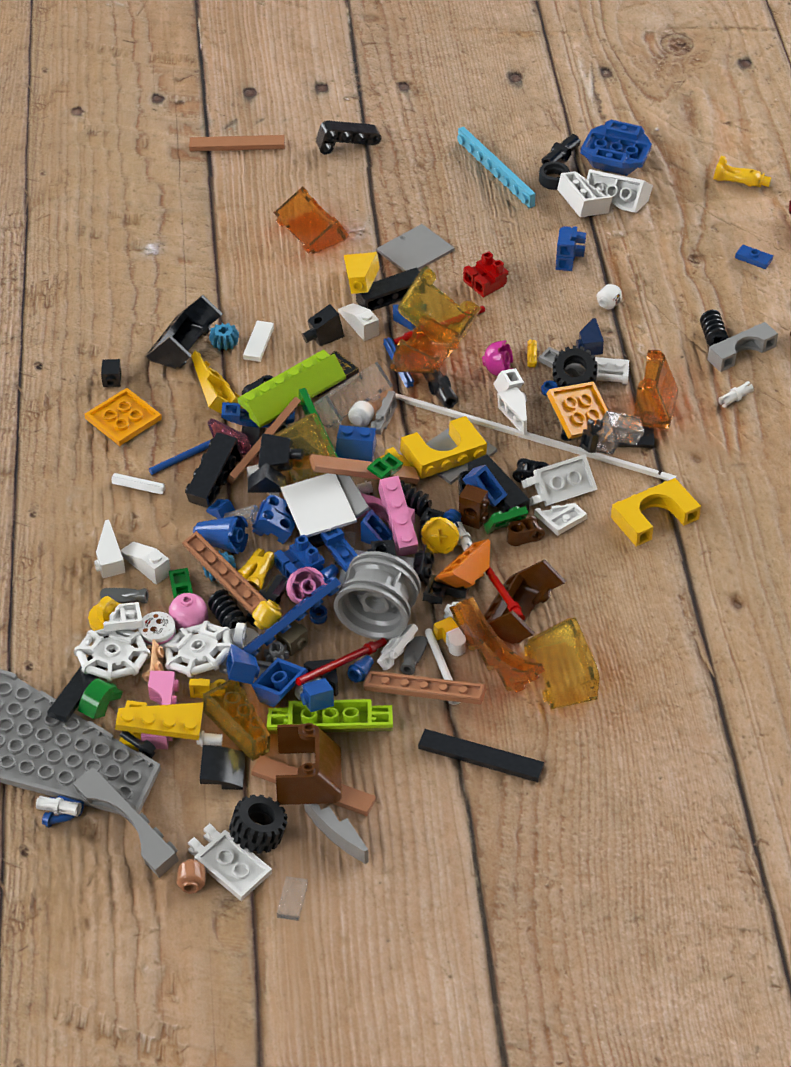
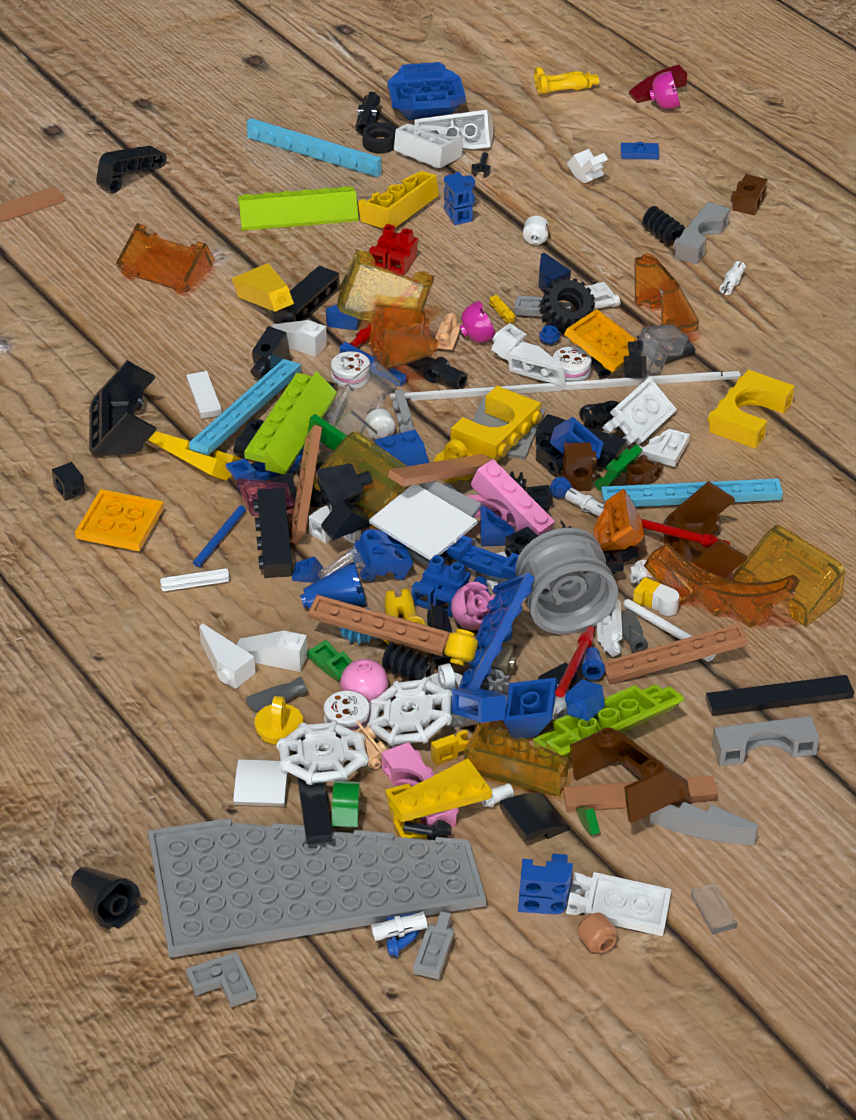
camera: 30 degrees left, 5 degrees down
light grey arch [73,767,179,878] -> none
white wing [103,602,143,632] -> none
dark azure gear [209,323,239,351] -> none
black tyre [229,794,288,853] -> none
green slope [367,453,403,479] -> none
light grey piece [376,224,455,272] -> none
yellow tile [421,517,459,554] -> none
none -> medium azure plate [189,359,302,455]
none -> white slope [233,759,288,807]
none -> lime slope [238,186,359,231]
none -> white head [331,351,370,388]
none -> yellow wedge [358,171,439,228]
none -> light grey hinge [413,911,454,980]
none -> light nougat hinge [432,313,462,350]
none -> black bar [471,152,491,178]
none -> blue hips [518,853,573,915]
none -> white head [553,346,592,382]
none -> white brick [567,149,608,183]
none -> green tile [576,806,600,835]
none -> medium azure plate [601,479,783,507]
none -> light grey arch [712,716,819,767]

